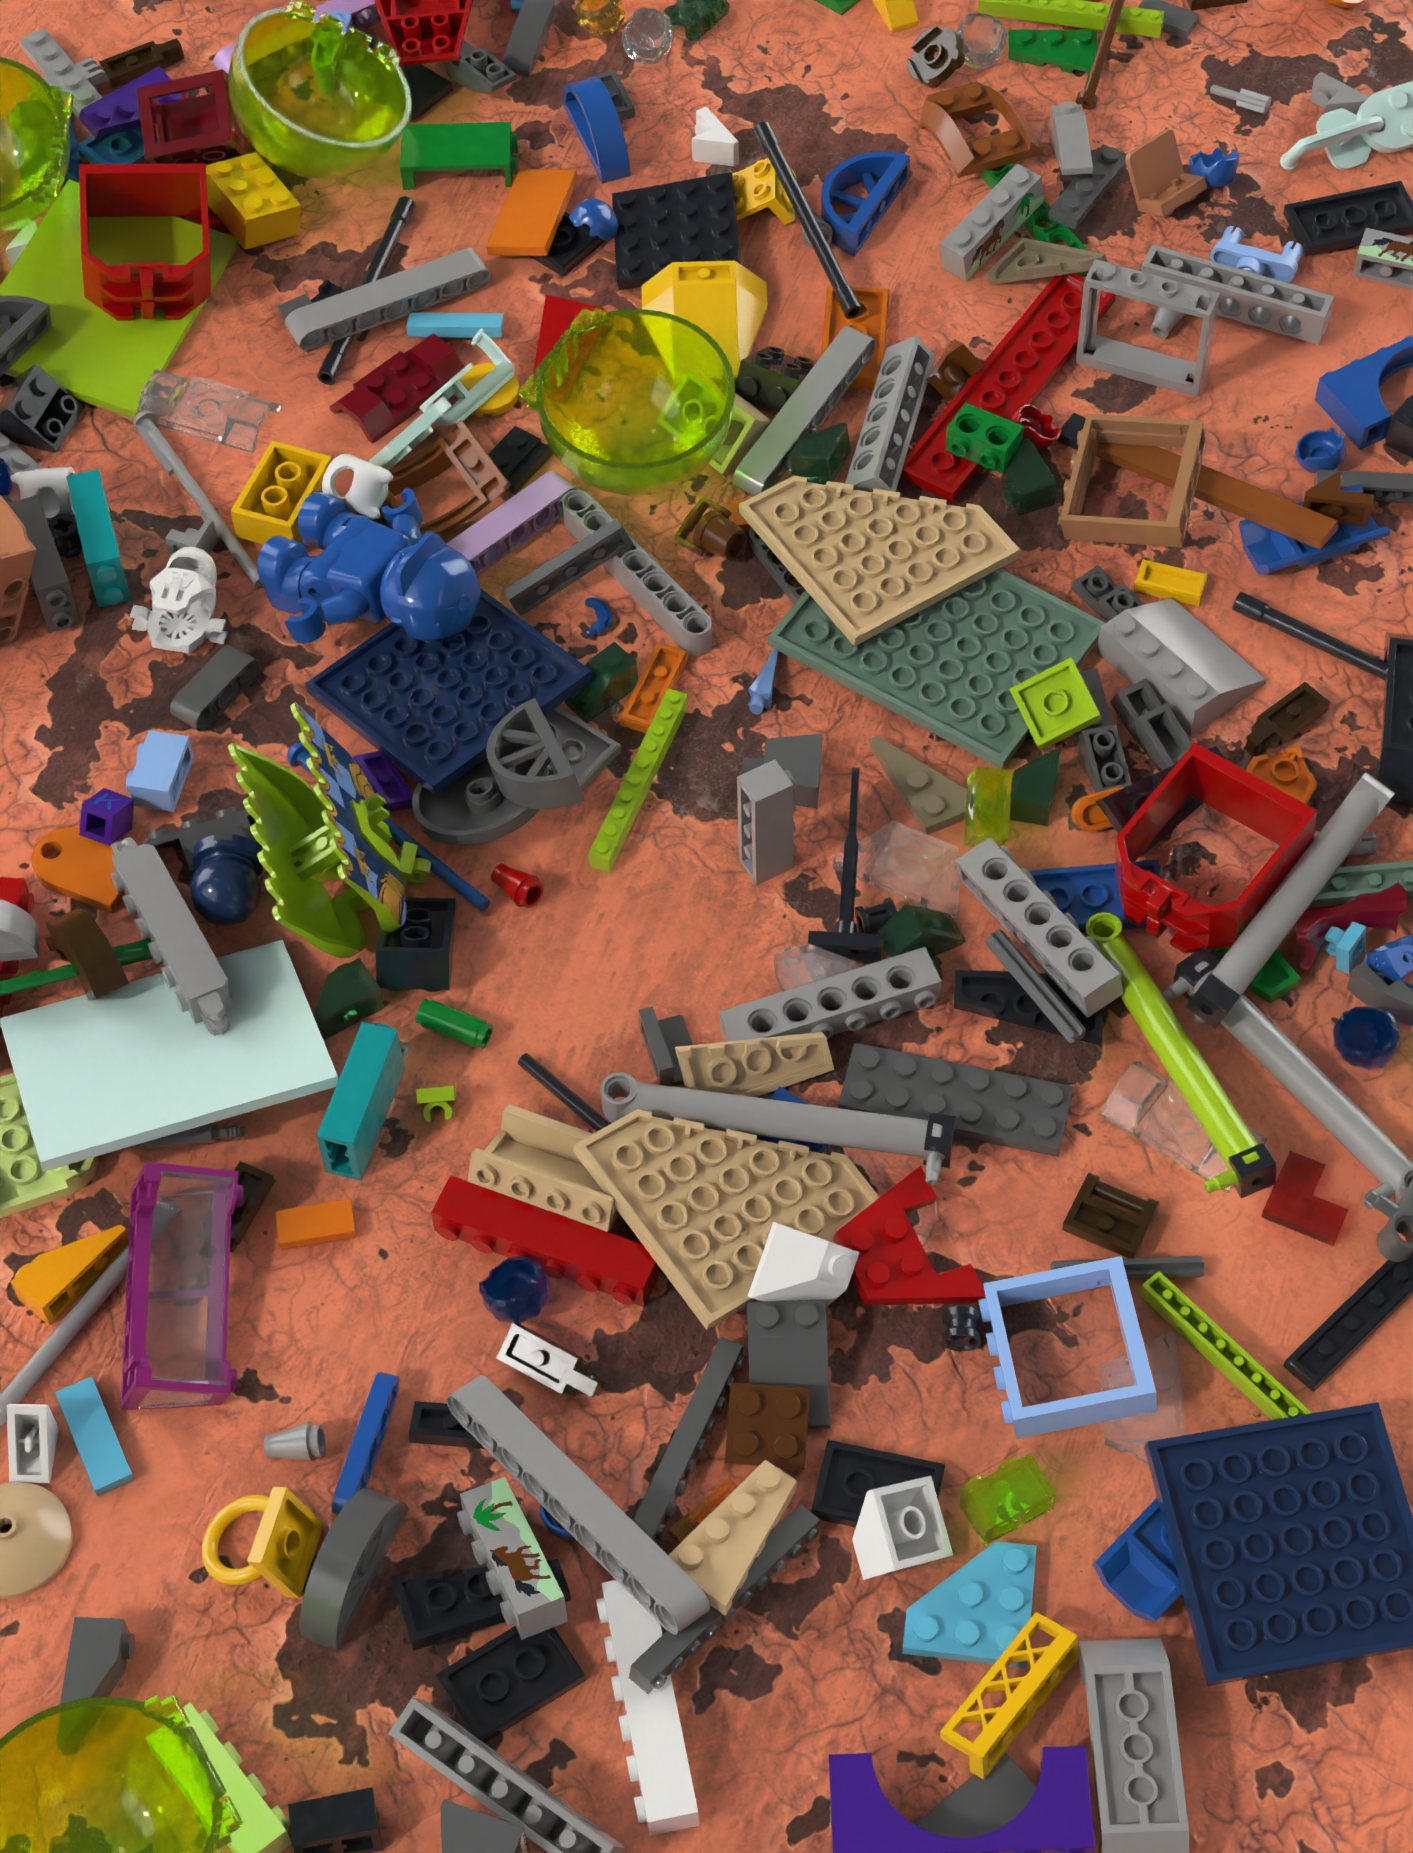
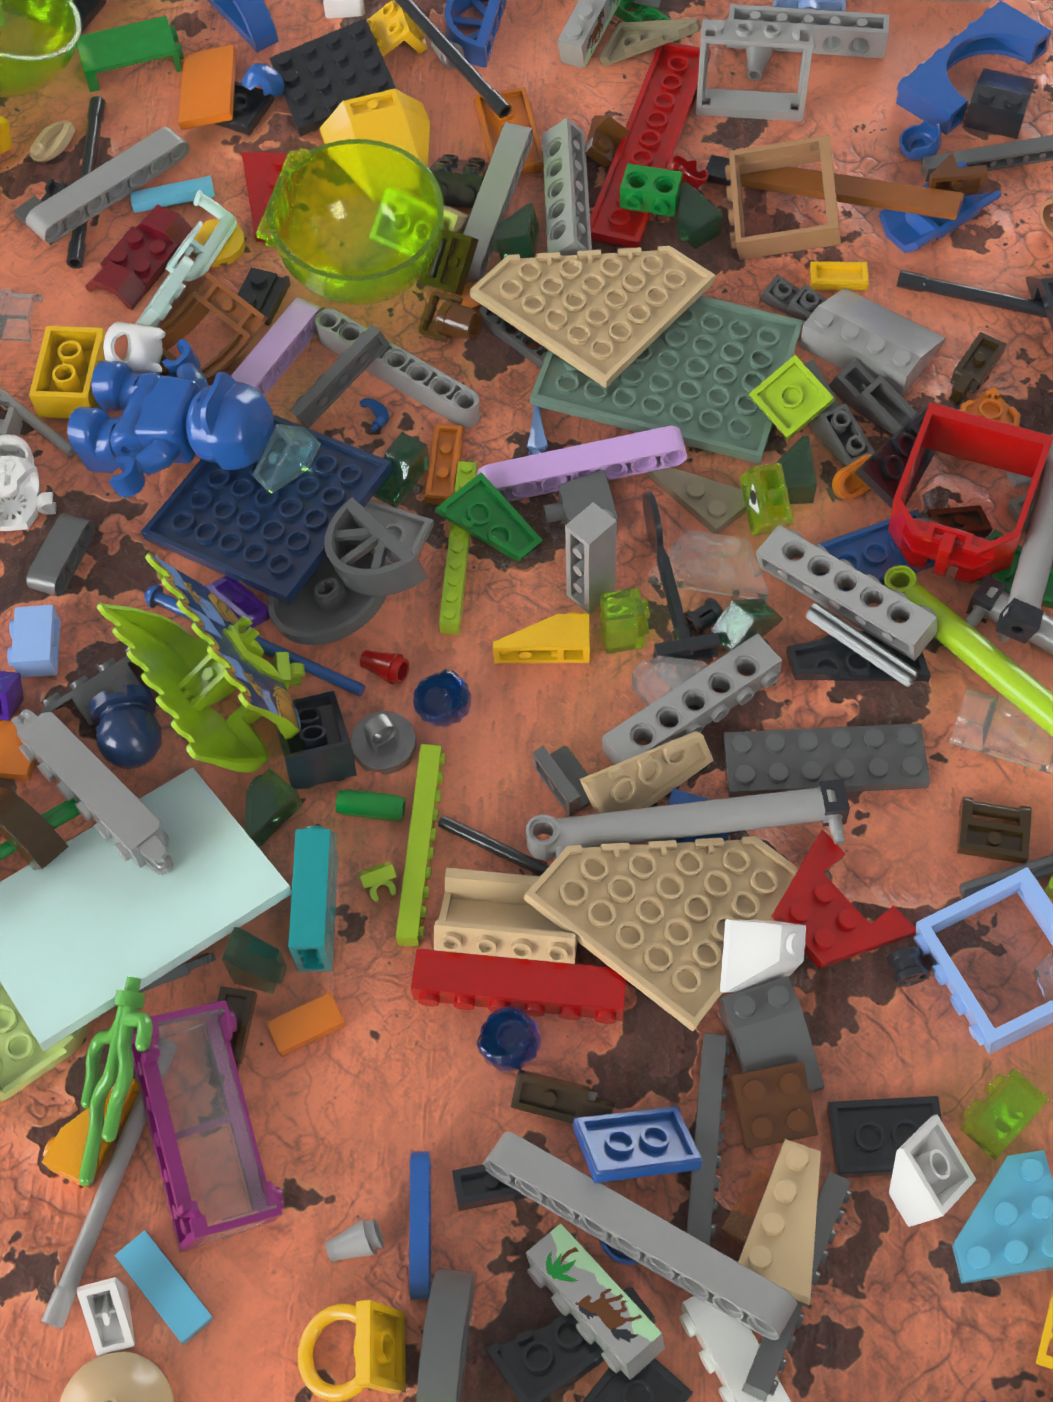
camera: 15 degrees left, 5 degrees up
none -> tan arm [30,121,75,163]
none -> bright green plant [79,977,153,1186]
none -> clear green slope [222,927,287,994]
none -> clear light blue slope [253,424,321,493]
none -> flat silver tile [351,711,417,775]
none -> lime piece [396,744,446,947]
none -> clear blue hair [413,669,472,727]
none -> dark brown plate [420,227,479,296]
none -> green wing [435,472,543,563]
none -> lavender beam [477,426,687,502]
none -> yellow slope [493,612,590,664]
none -> blue tile [572,1106,703,1183]
none -> clear neon green brick [600,588,650,654]
none -> dark brown hinge [914,505,993,538]

